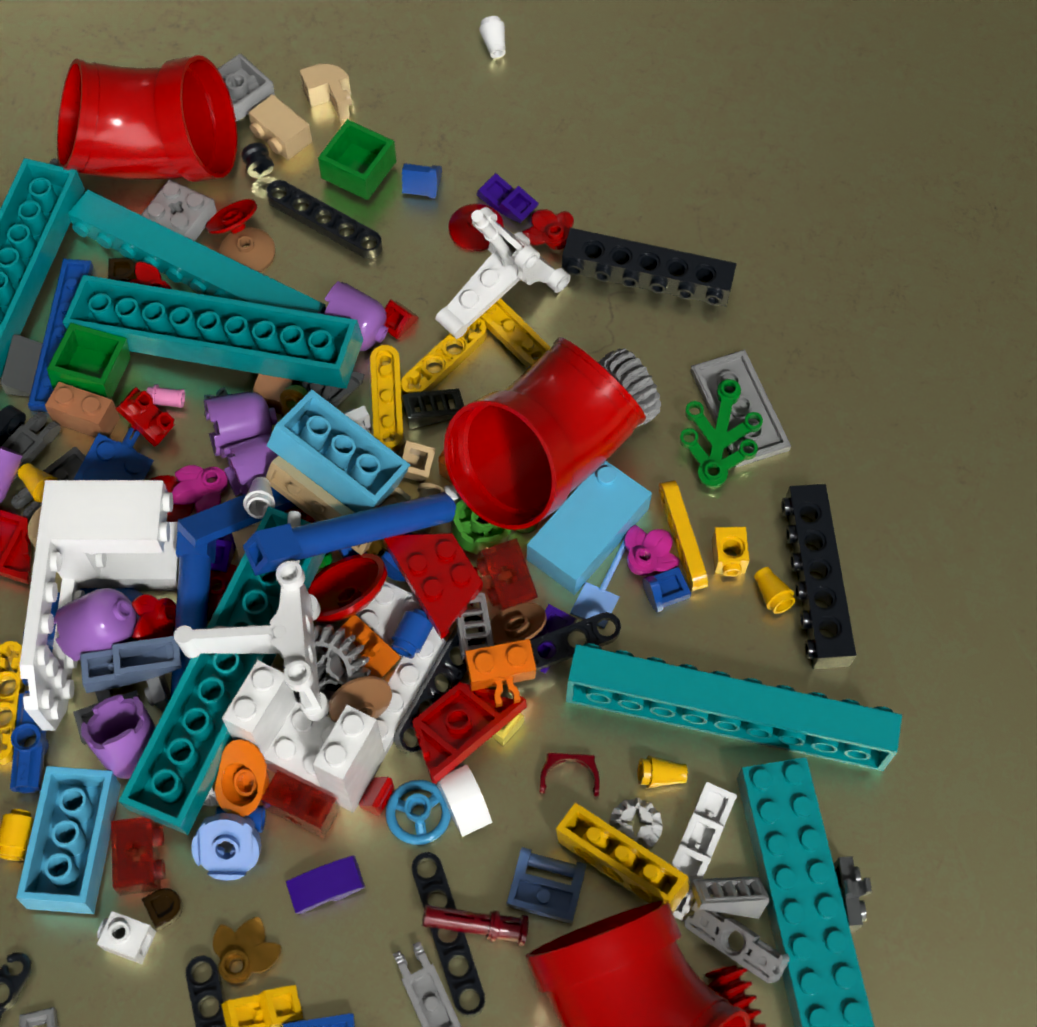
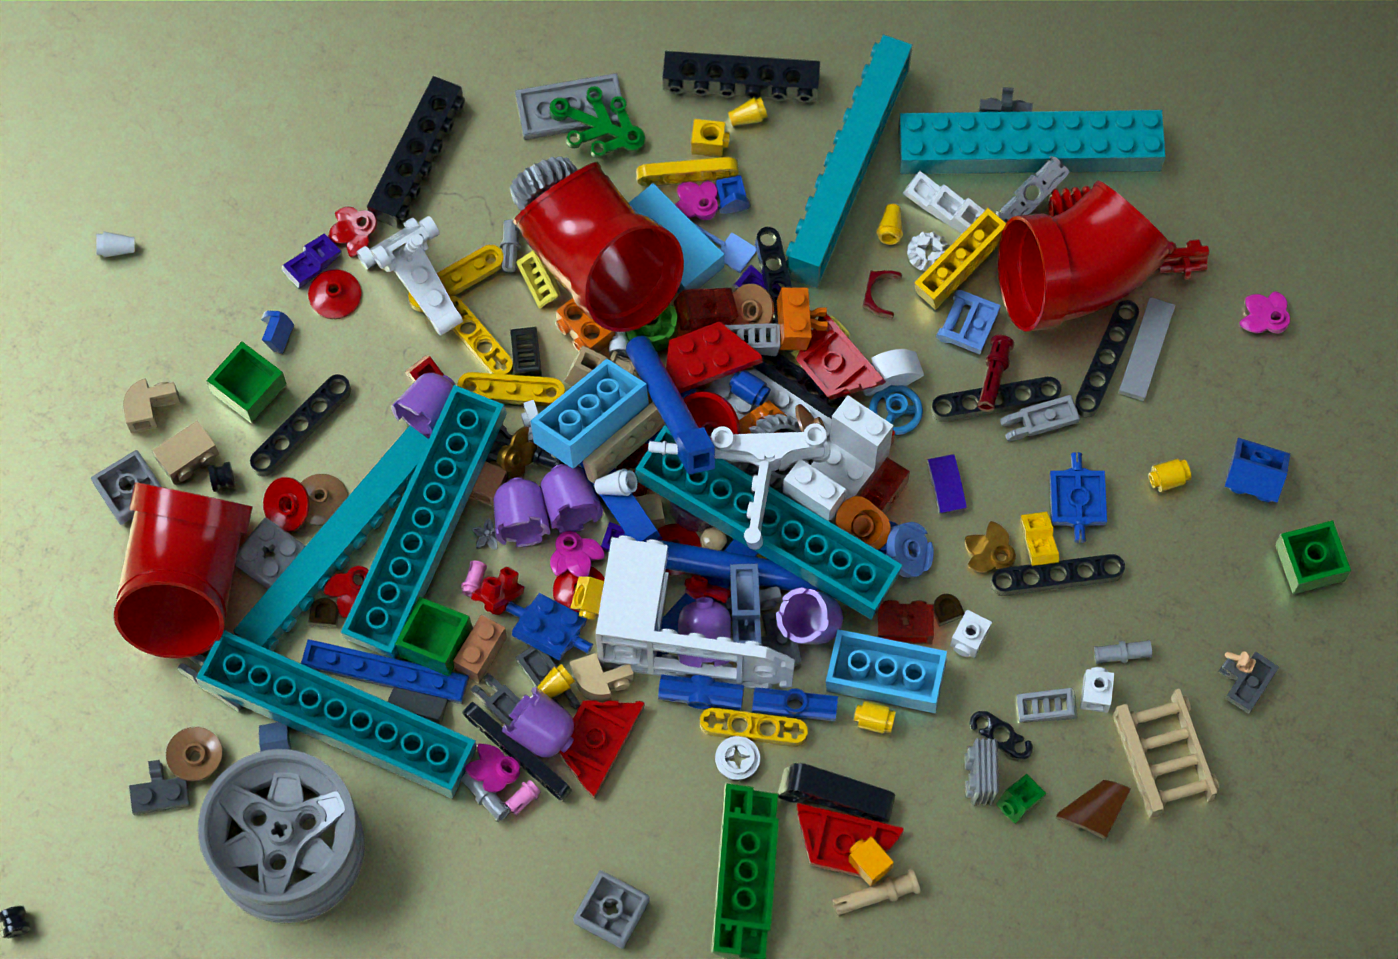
camera: 80 degrees left, 5 degrees up
light grey slope [690,877,769,919] -> none

